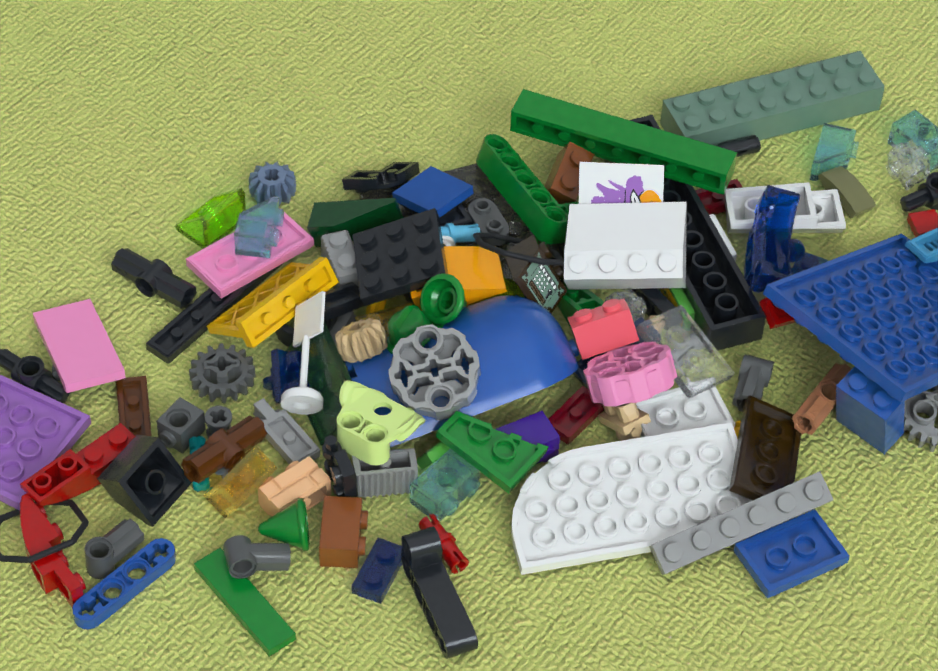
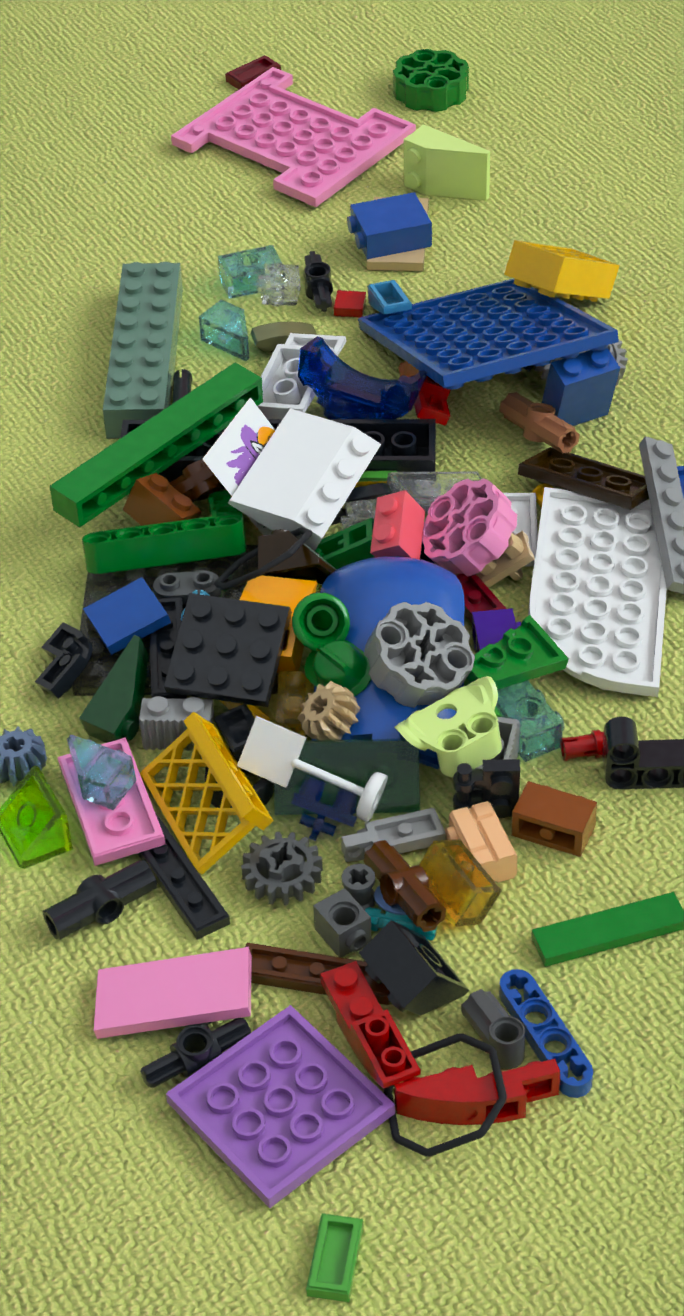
camera: 65 degrees left, 5 degrees down
dark grey piece [223,535,291,579] -> none
green hat [258,498,310,551] -> none
clear blue plate [352,537,402,604] -> none
dark grey piece [732,354,774,412] -> none

